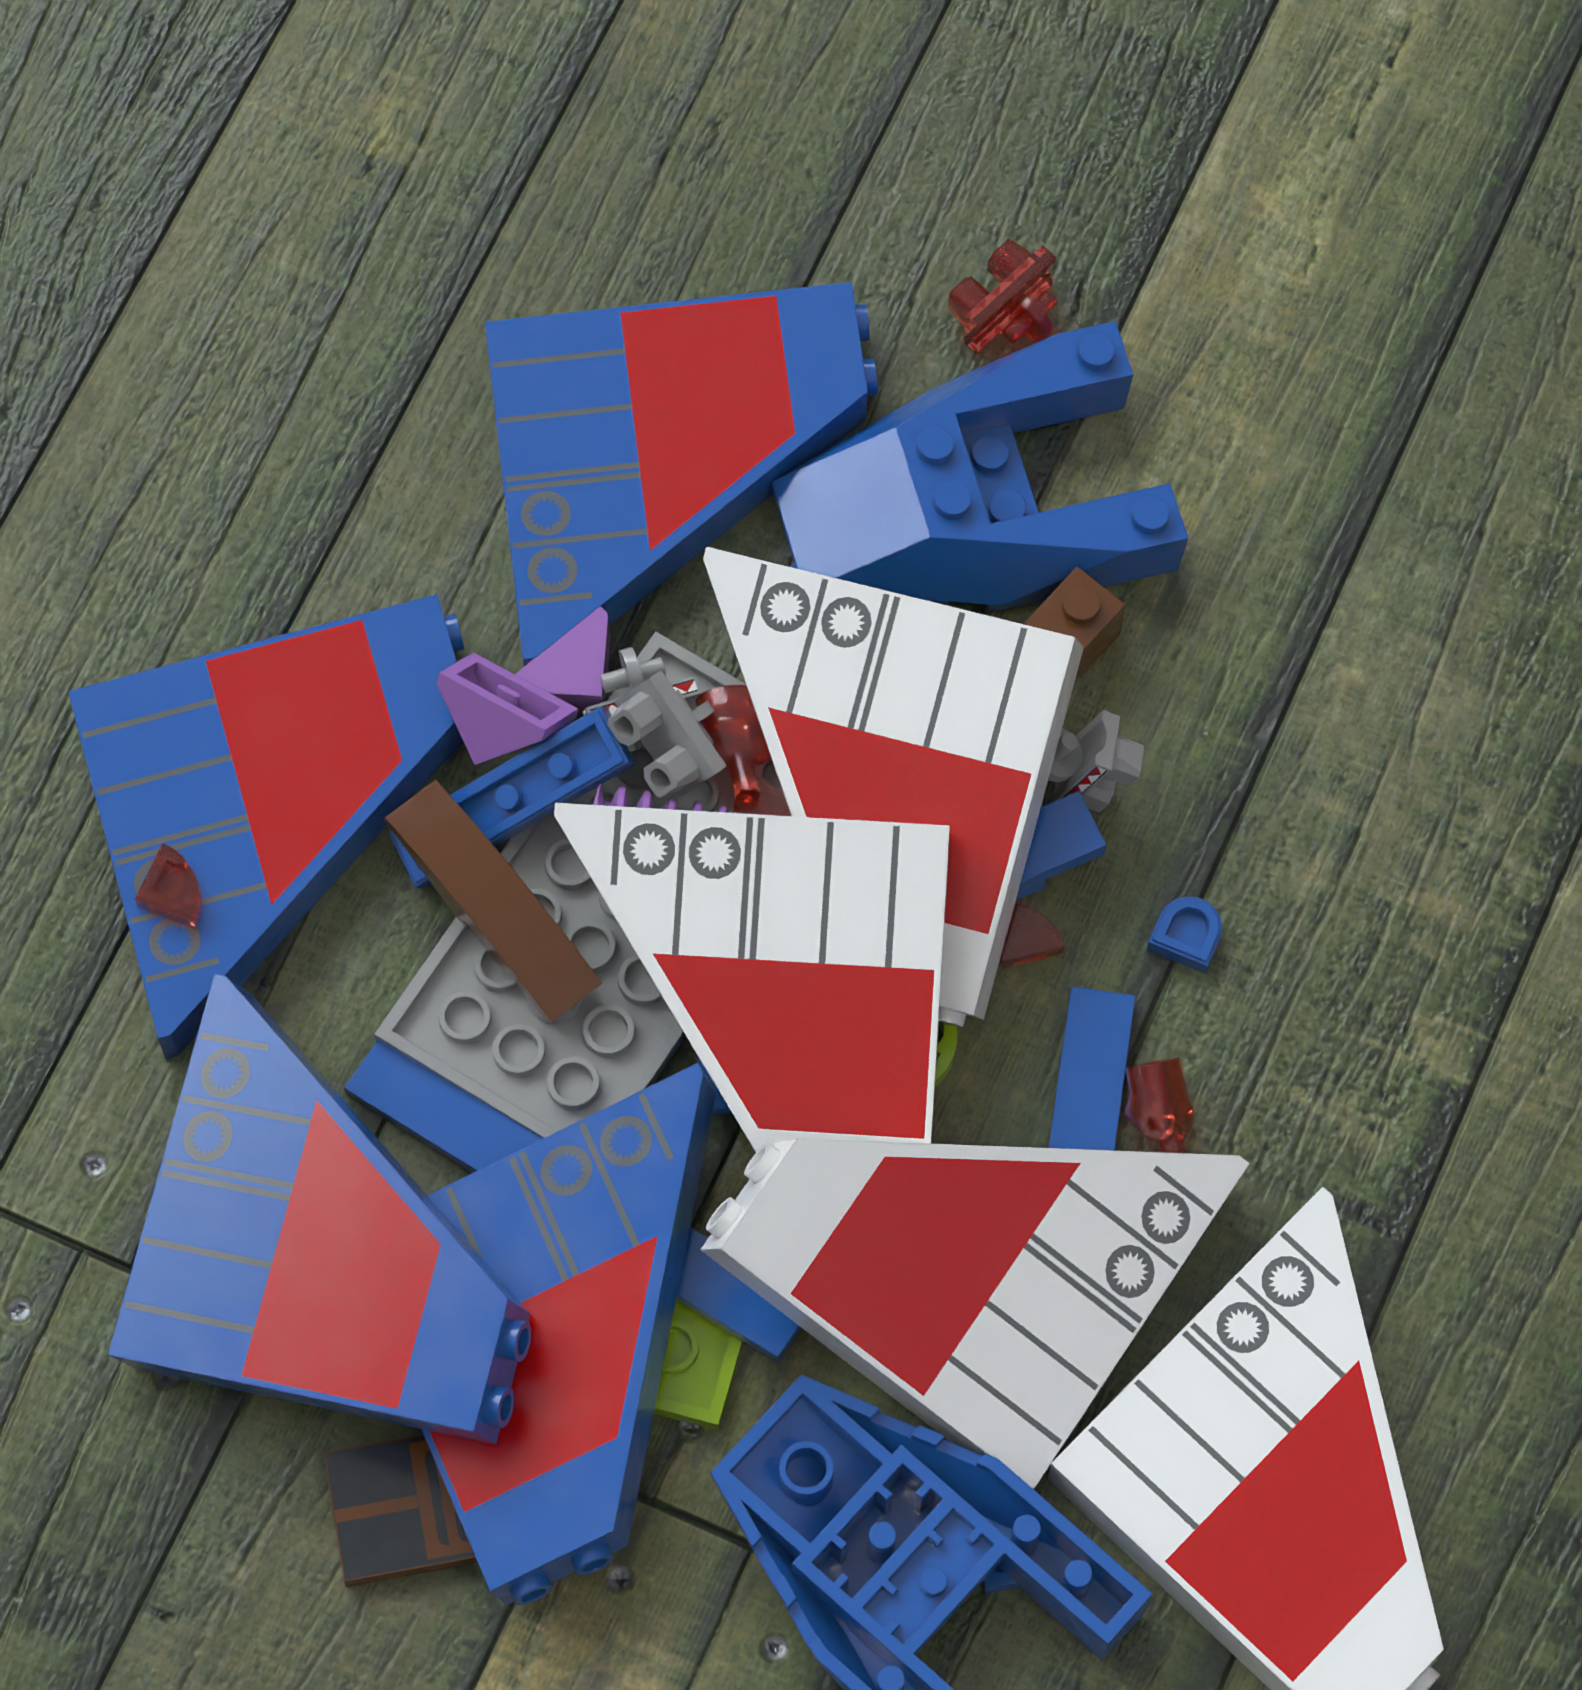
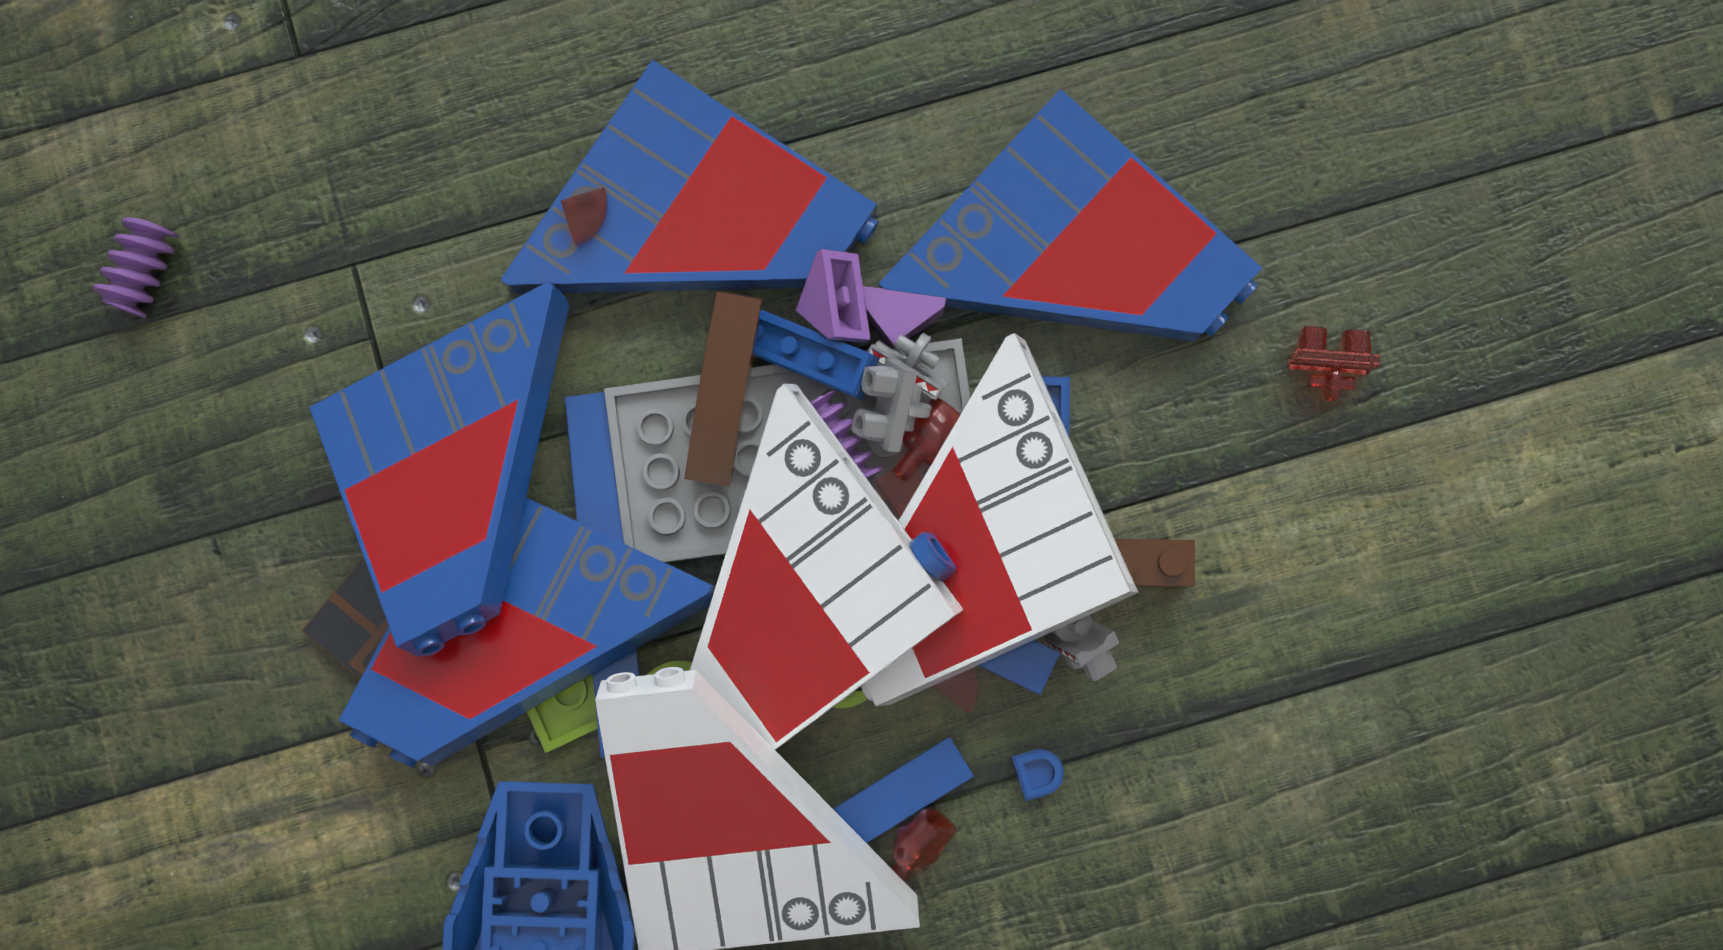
camera: 50 degrees right, 15 degrees up
blue wedge [771,321,1188,611] -> none
none -> blue tile [910,532,957,581]

